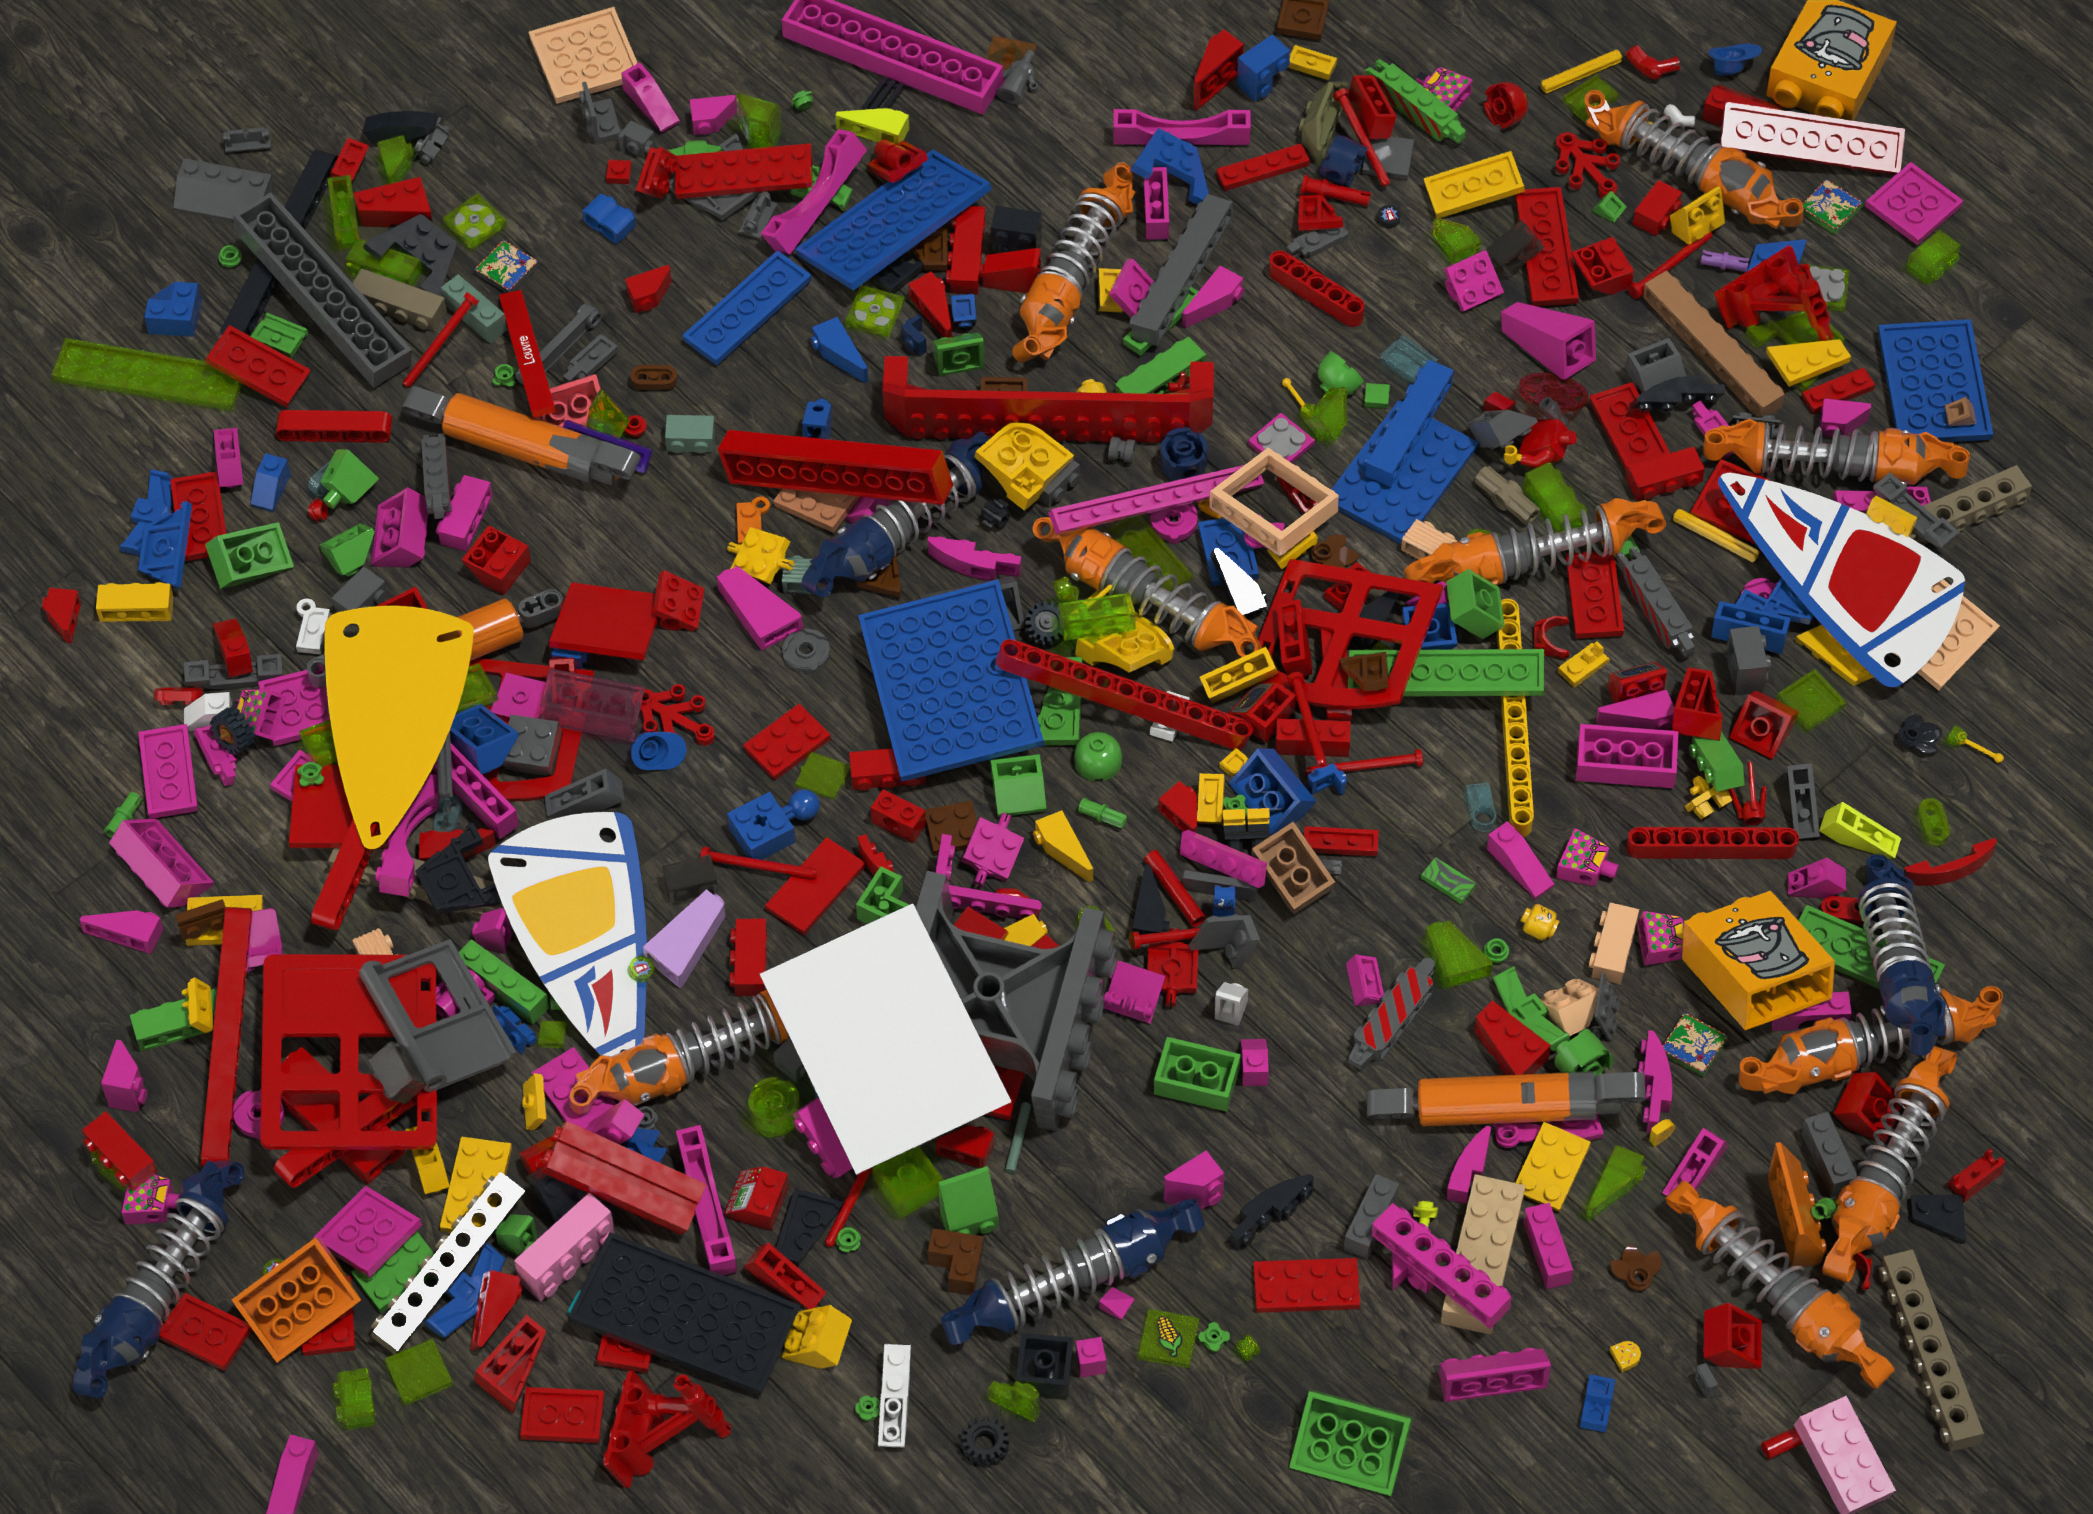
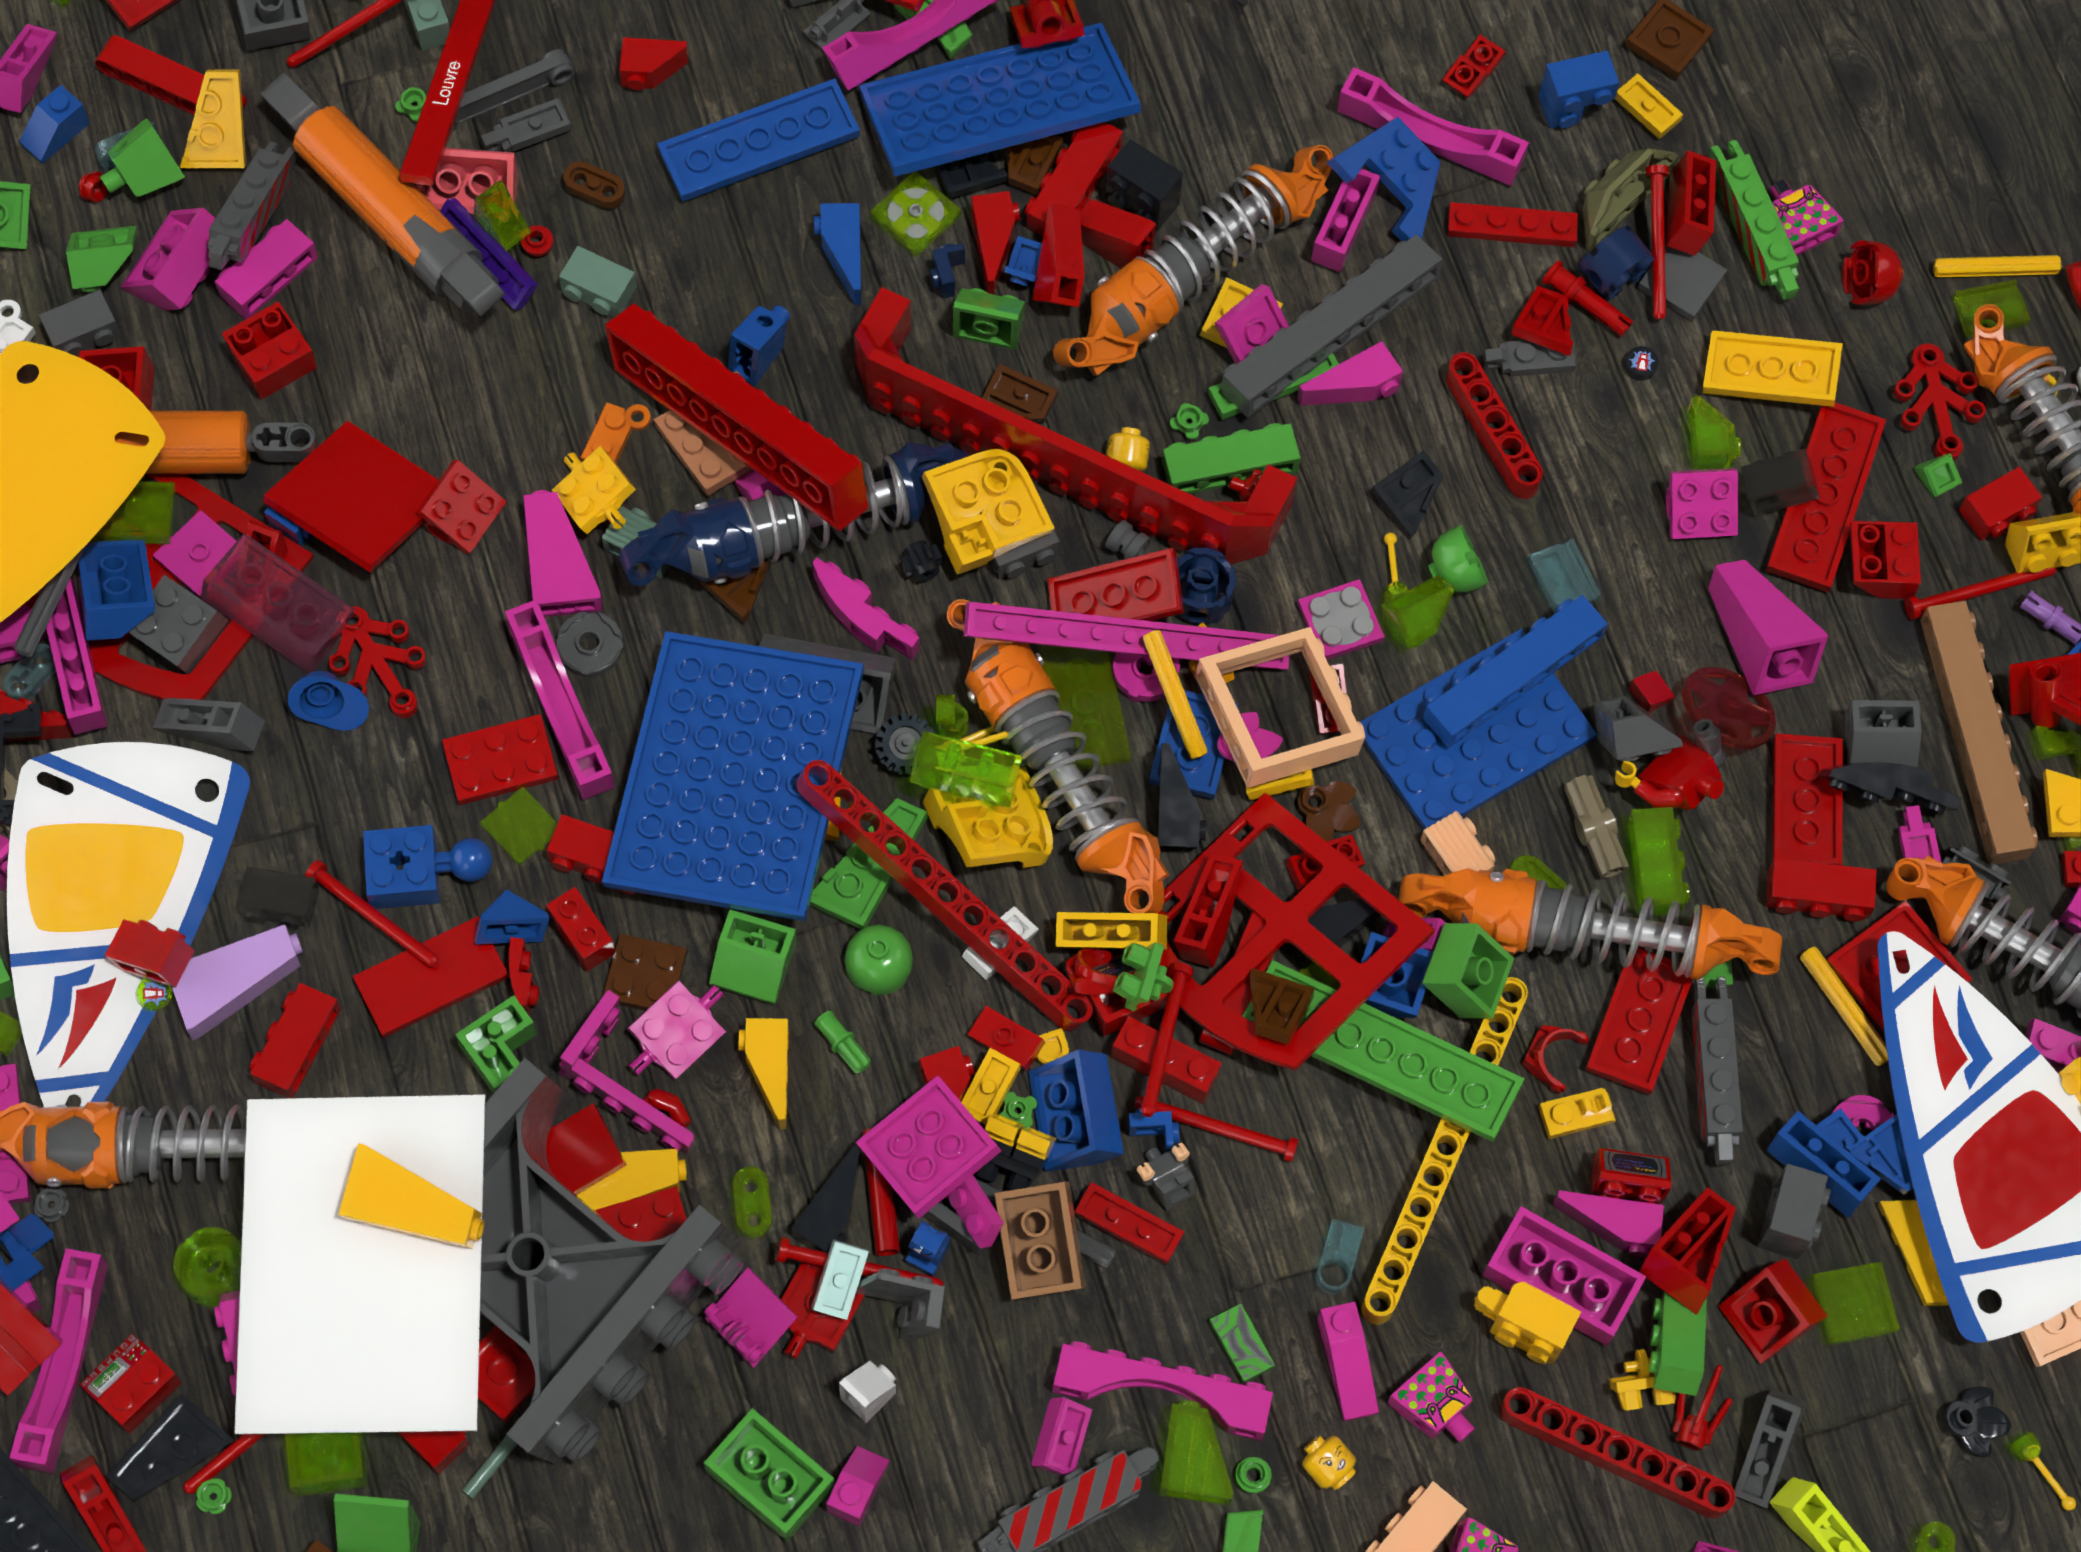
camera: 20 degrees right, 10 degrees up
red slope [1194,30,1244,111] -> none
bright green tile [1365,383,1390,409] -> none
none -> red brick [104,919,194,988]
none -> yellow wing [180,69,246,168]
none -> yellow slope [338,1143,484,1249]
none -> blue slope [474,889,549,944]
none -> dark pink arch [505,599,615,800]
none -> light aqua plate [811,1240,869,1320]
none -> dark pink plate [856,1075,1001,1219]
none -> red plate [967,1006,1046,1071]
none -> red slope [1032,203,1085,308]
none -> red tile [1047,548,1184,621]
none -> dark pink arch [1052,1341,1273,1441]
none -> red helmet [1065,948,1118,995]
none -> bright green hips [1113,942,1174,1011]
none -> dark grey piece [1137,1143,1196,1211]
none -> yellow axle [1143,630,1208,759]
none -> bright green plate [1170,403,1209,440]
none -> black wing [1371,450,1444,540]
none -> red slope [1442,34,1506,98]
none -> yellow hinge [1474,1281,1581,1365]

